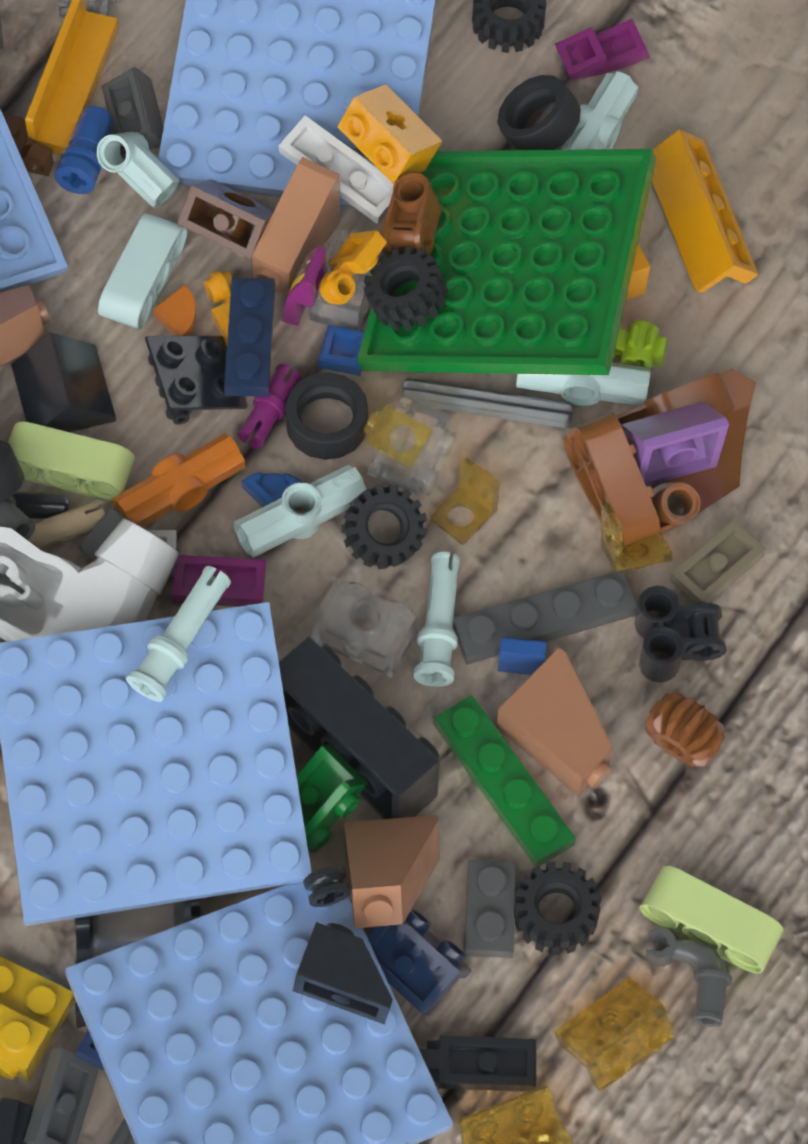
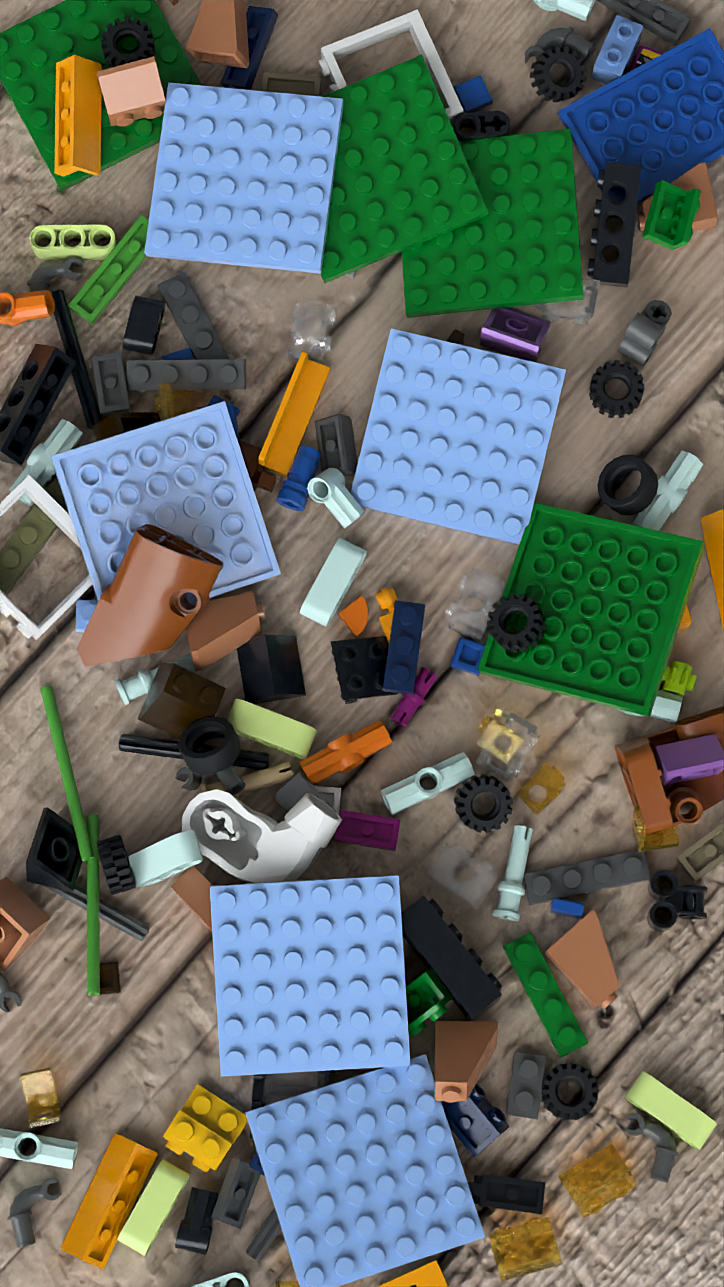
camera: 10 degrees right, 15 degrees up
light aqua pin [126,566,231,702] -> none
brick [177,180,274,260] -> none
blue tile [242,472,304,507] -> none
nougat slope [252,157,340,295] -> none
white plate [278,115,395,224] -> none
magenta slope [282,247,327,326] -> none
black tyre [285,372,369,460] -> none
black slope [292,922,393,1025] -> none
black bush [303,866,351,907] -> none
light orange plate [319,230,387,305] -> none
light orange brick [337,84,443,185] -> none
dark orange piece [380,172,442,255] -> none
dark grey axle [402,378,573,428] -> none
magenta slope [555,18,650,80] -> none
dark orange gear [645,692,725,767] -> none

